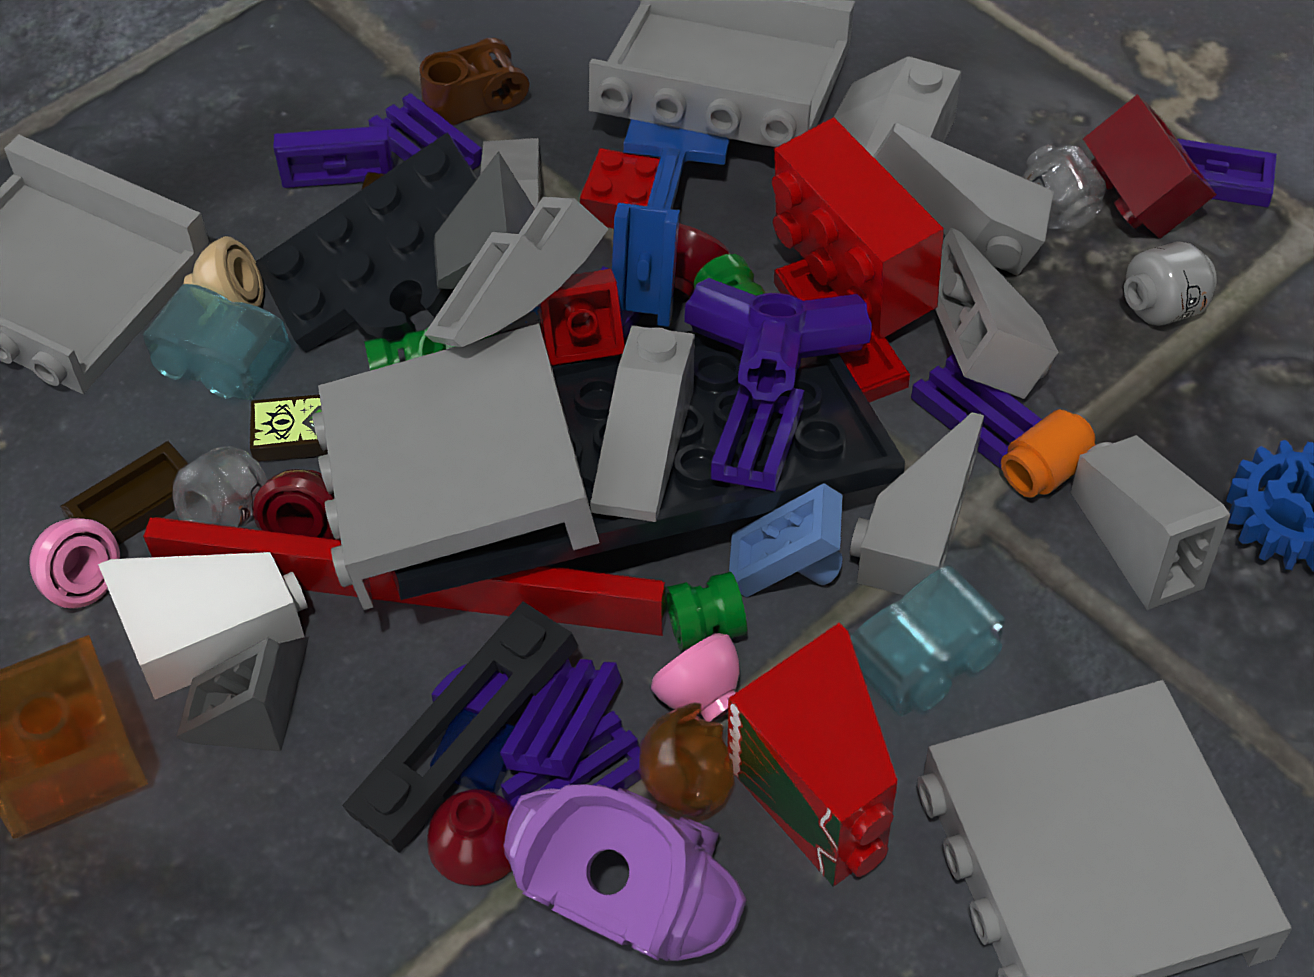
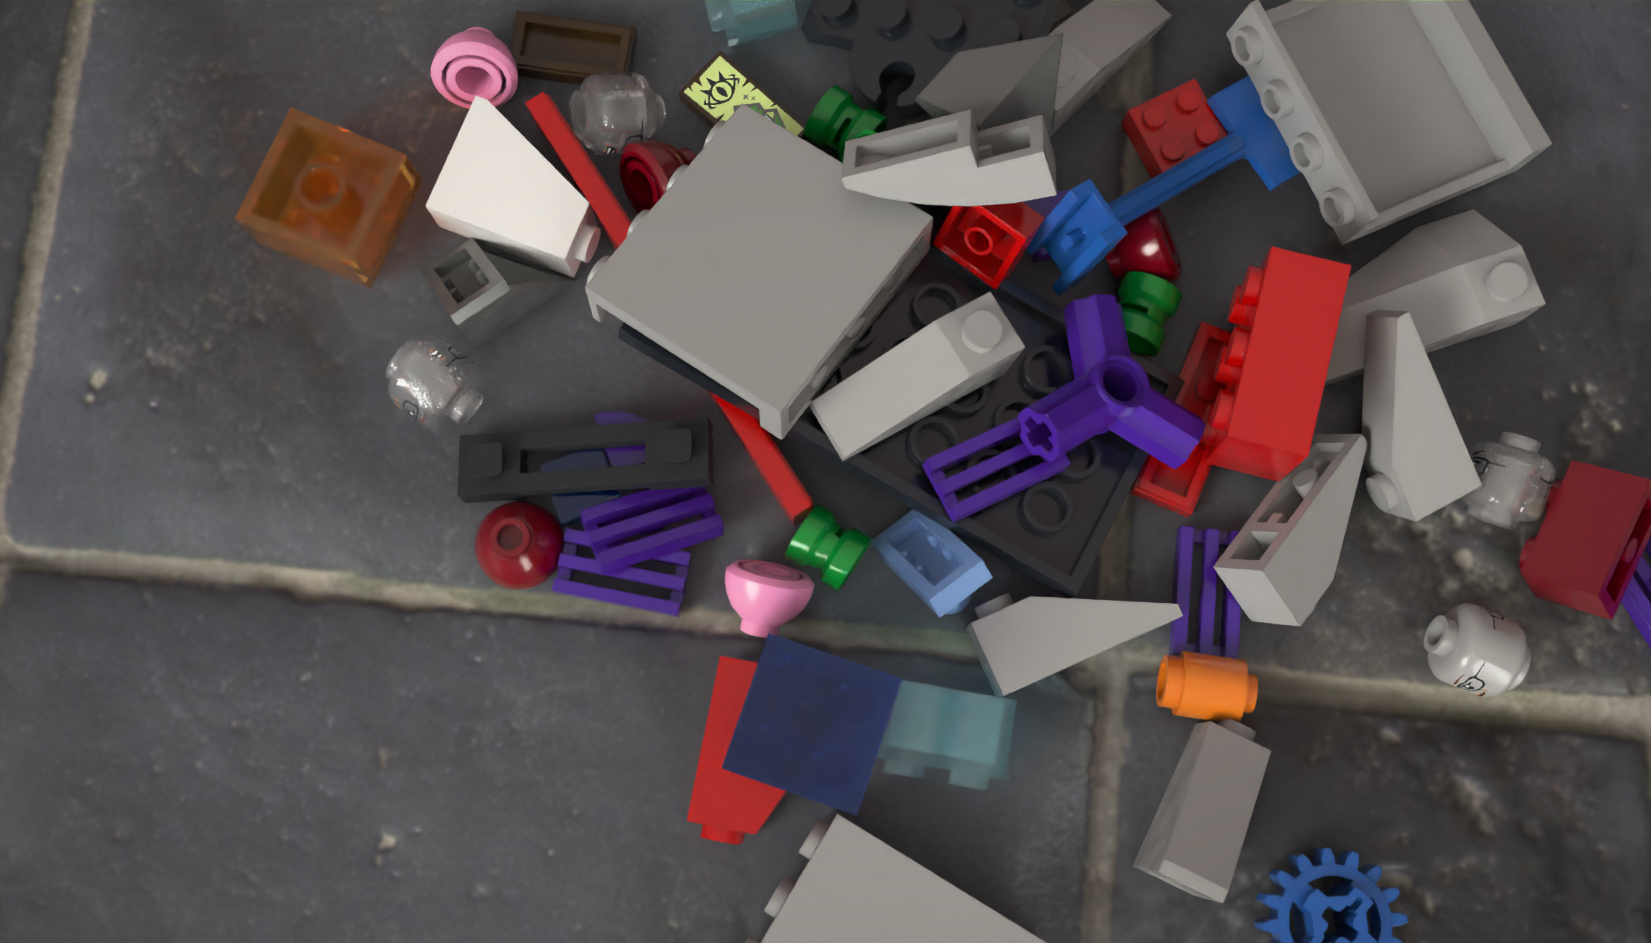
camera: 45 degrees right, 25 degrees up
medium lavender piece [504,784,747,961] -> none
clear orange hair [638,702,734,817] -> none
none -> clear head [385,336,484,430]
none -> clear blue plate [722,633,902,815]

